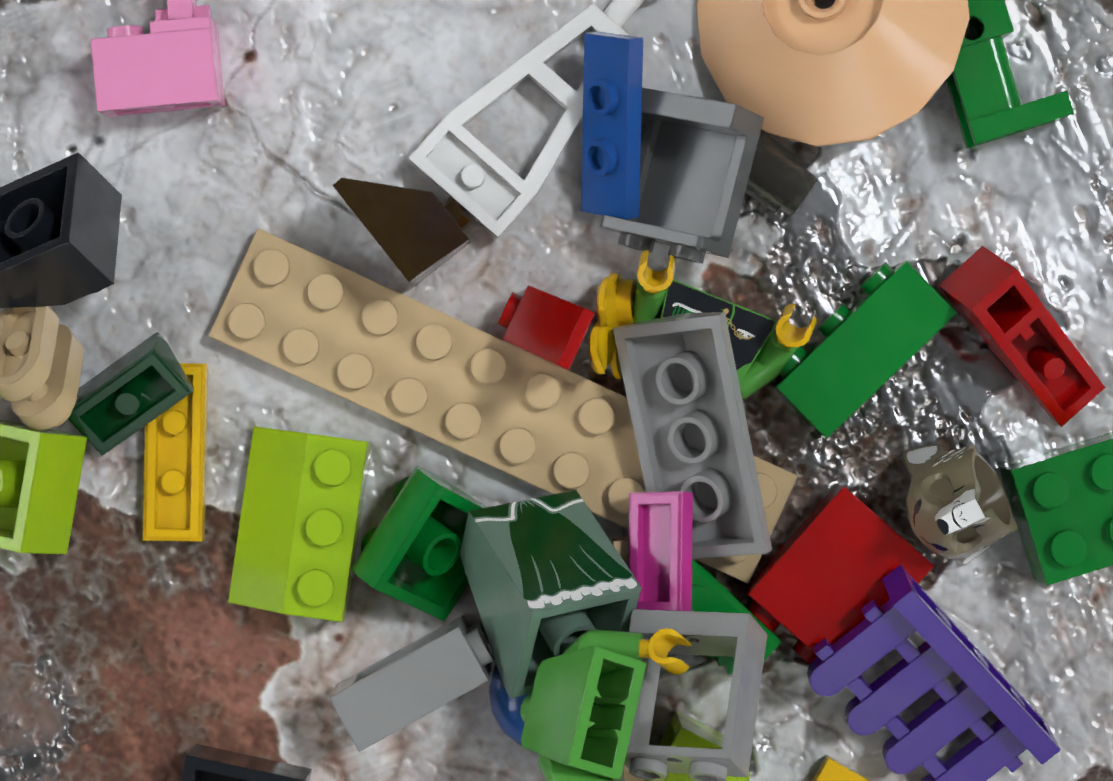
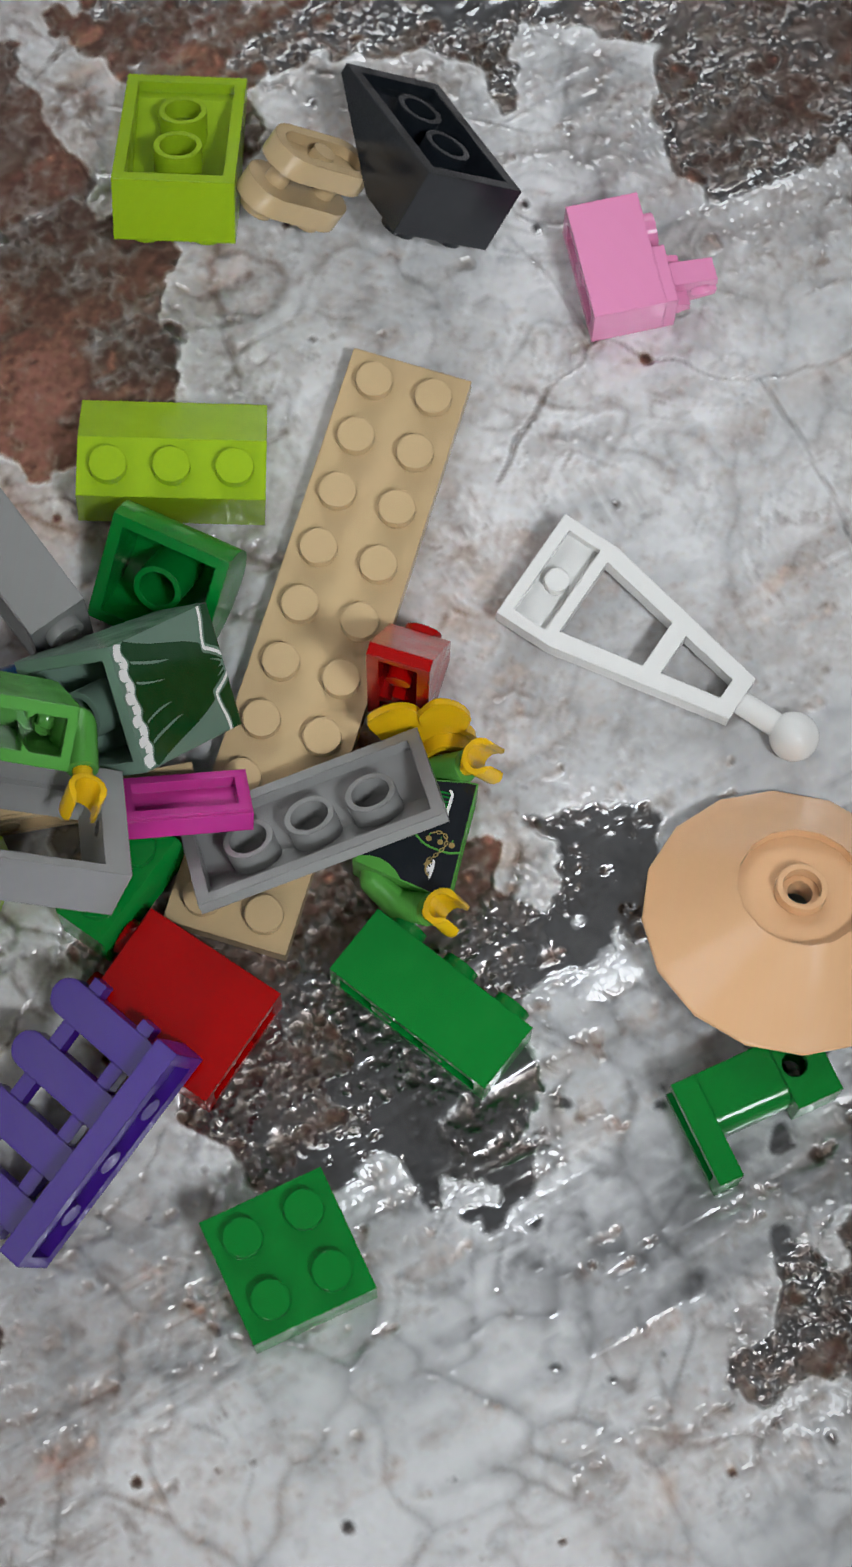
camera: 80 degrees right, 15 degrees down
dark green slope [68,332,194,456] -> none
yellow tile [143,363,208,542] -> none
dark brown slope [332,178,472,286] -> none
blue plate [581,31,643,220] -> none
dark grey panel [600,88,764,264] -> none
clear smoke brick [745,132,818,217] -> none
dark tan piece [903,444,1018,566] -> none
red slope [938,246,1105,427] -> none

